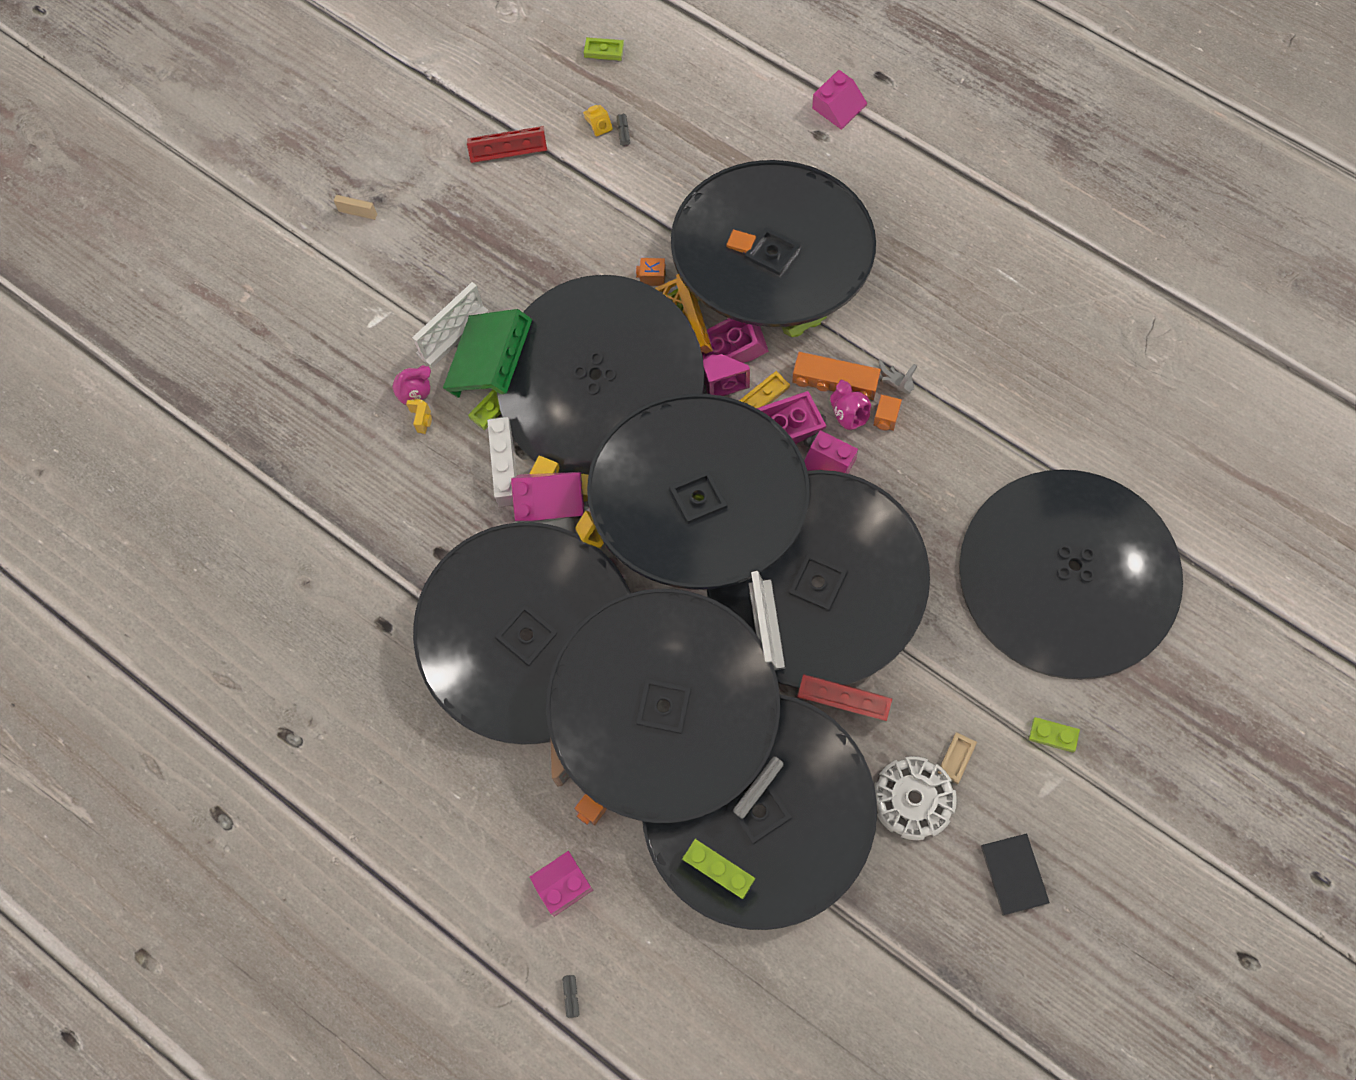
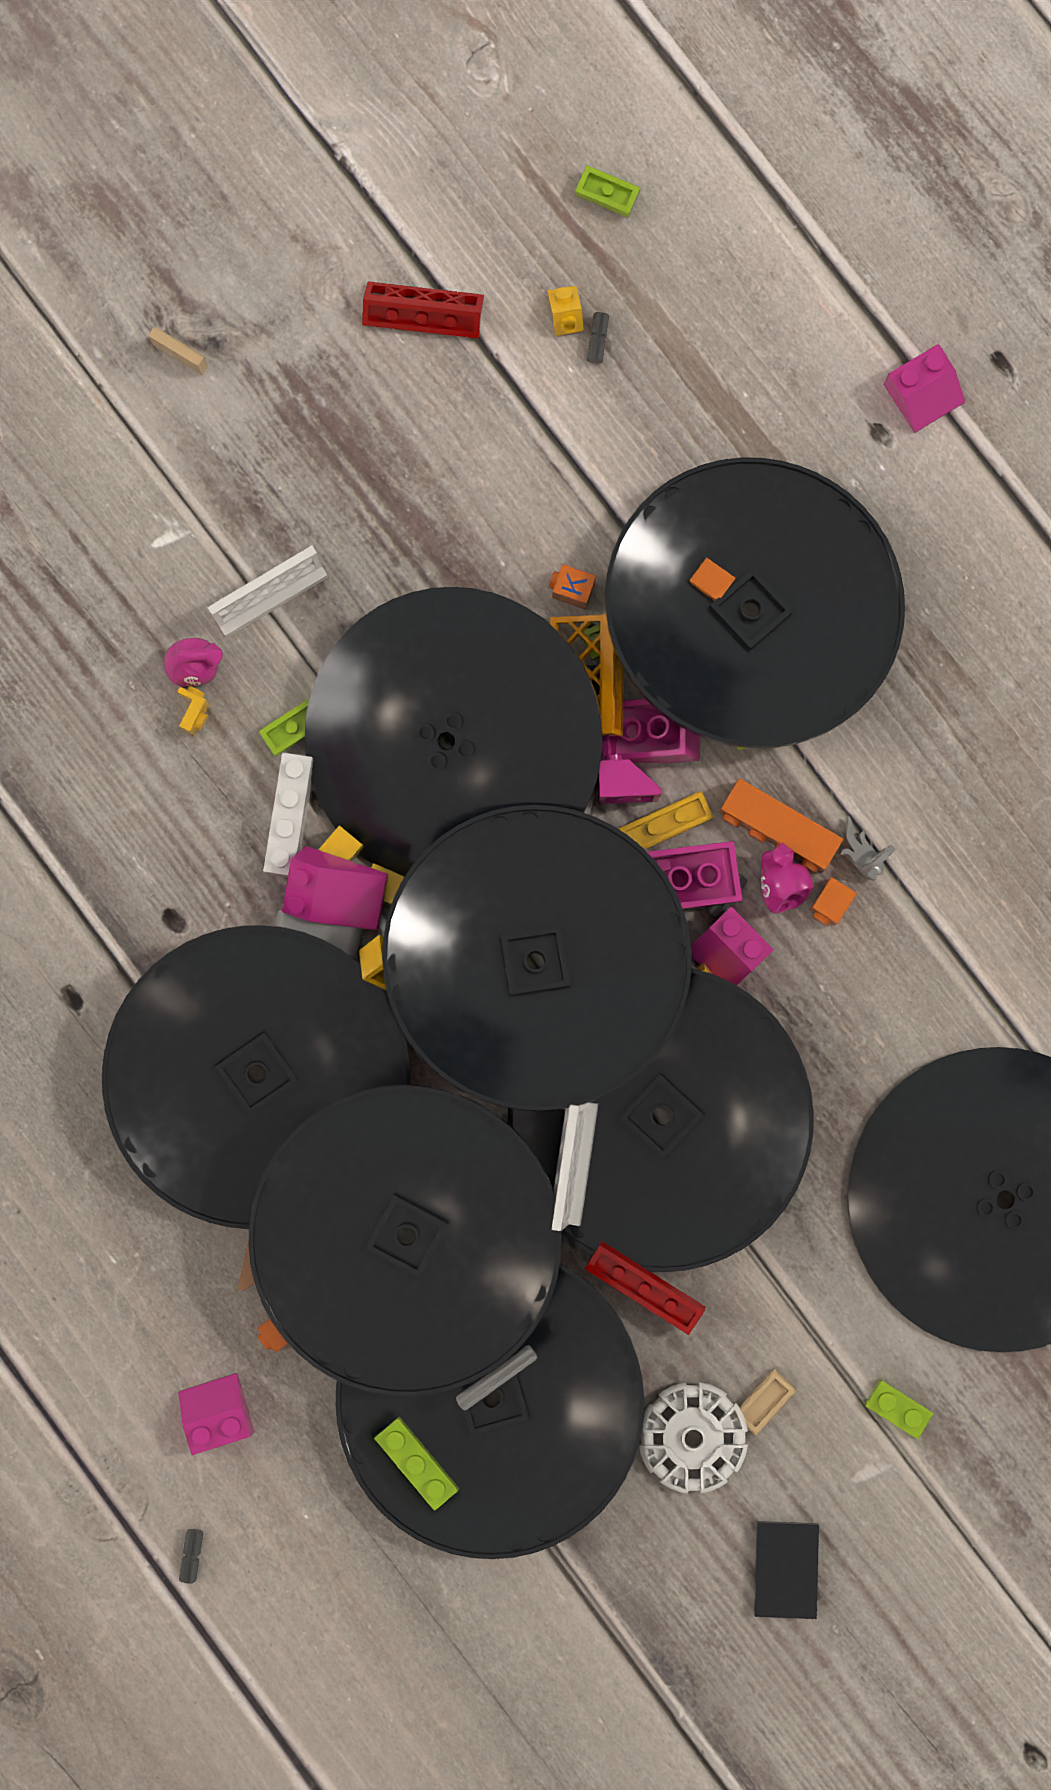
camera: 10 degrees right, 15 degrees up
green panel [443,309,532,398] -> none

